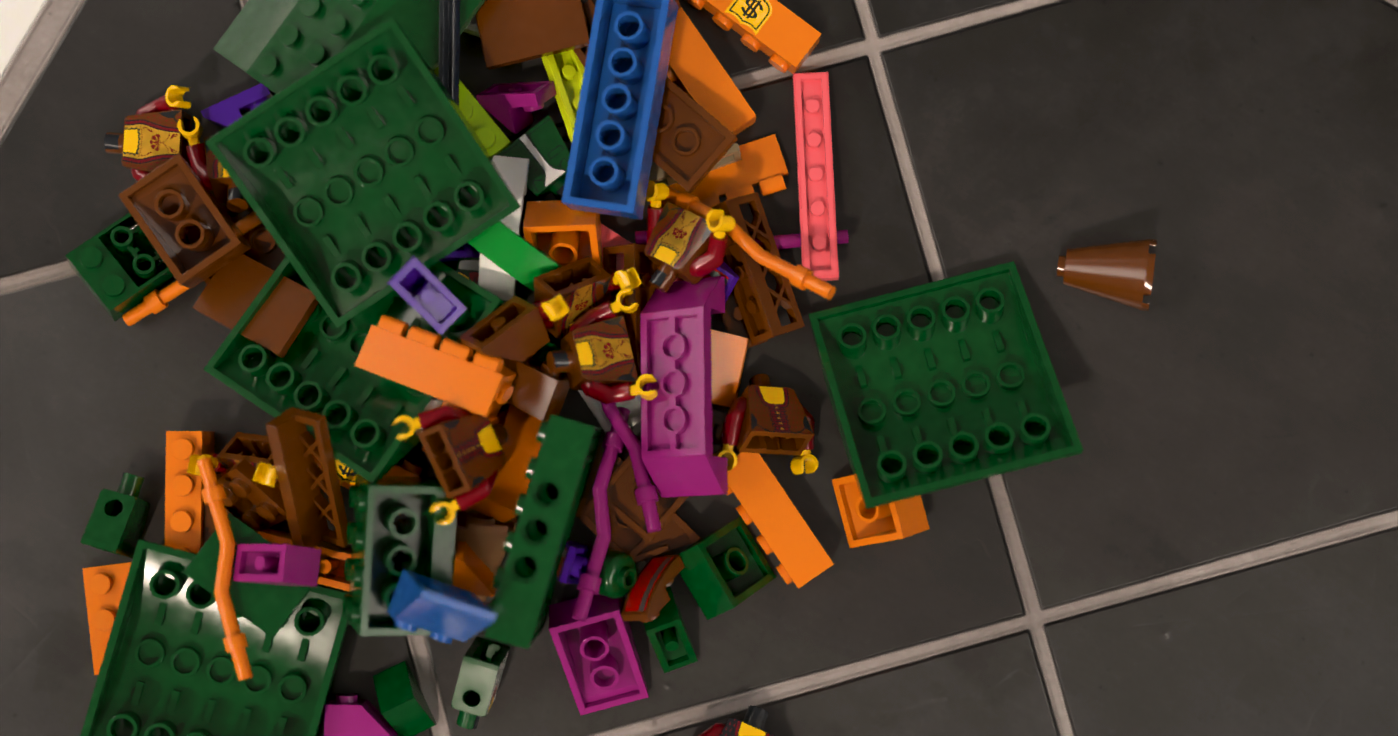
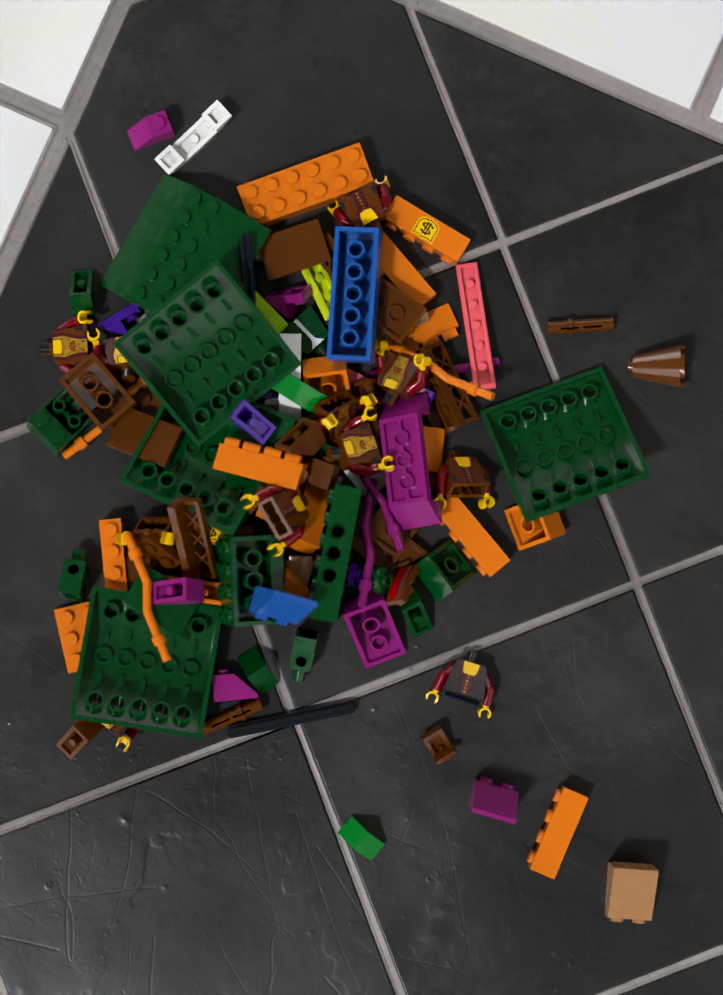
camera: 10 degrees left, 0 degrees up
none -> dark green slope [69,269,96,317]
none -> reddish brown pin [547,317,614,335]

